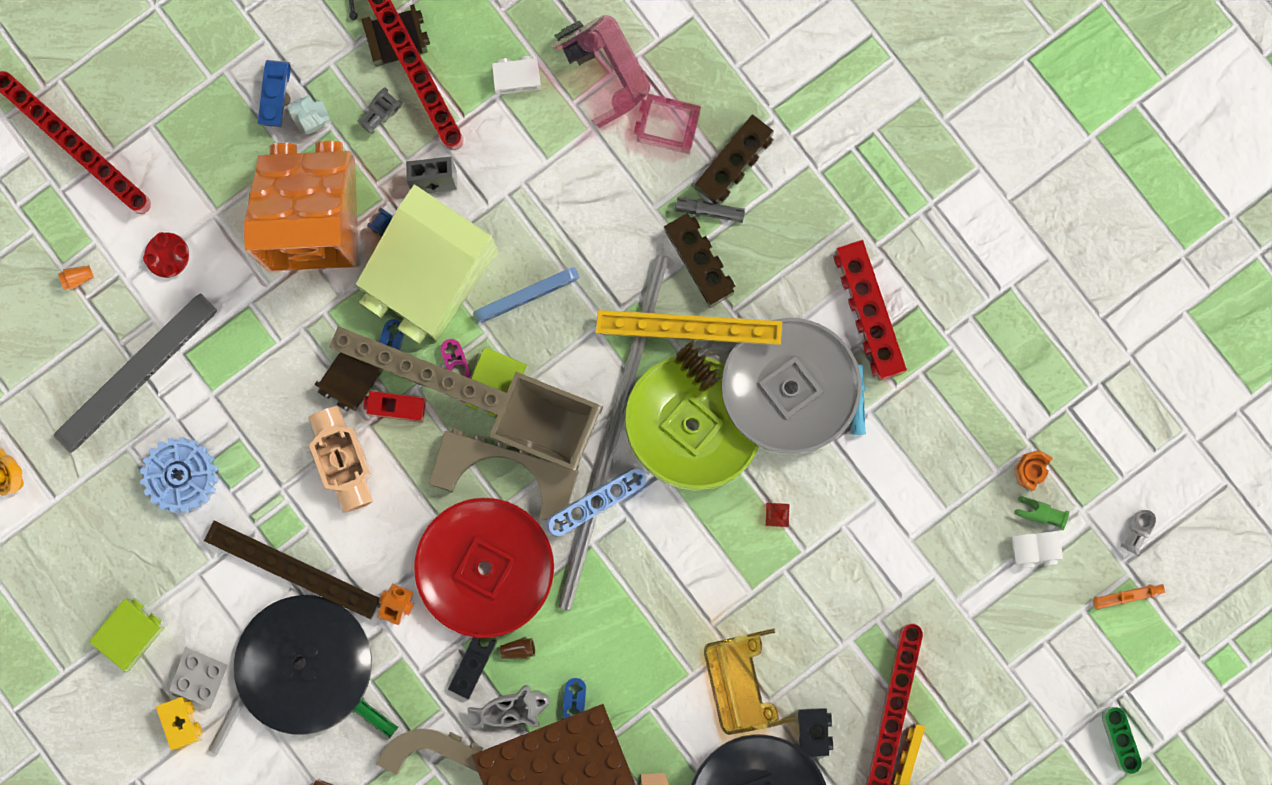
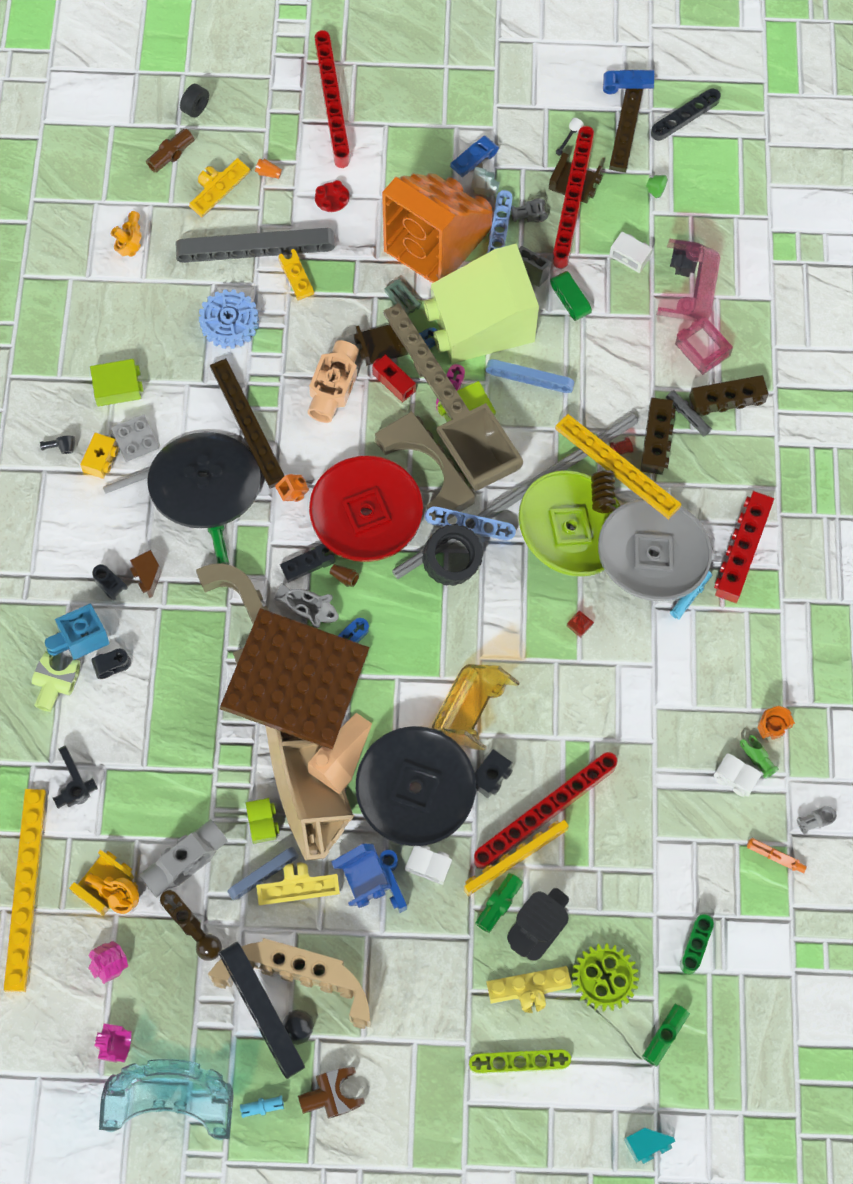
camera: 30 degrees right, 15 degrees down
none -> black bar [40,436,75,454]
none -> yellow plate [189,158,250,218]
none -> yellow plate [278,249,314,301]
none -> sand green tile [384,279,421,316]
none -> black tyre [422,524,483,586]
none -> light blue beam [487,190,512,253]
none -> green beam [550,271,592,321]
none -> clear red bush [610,437,633,455]

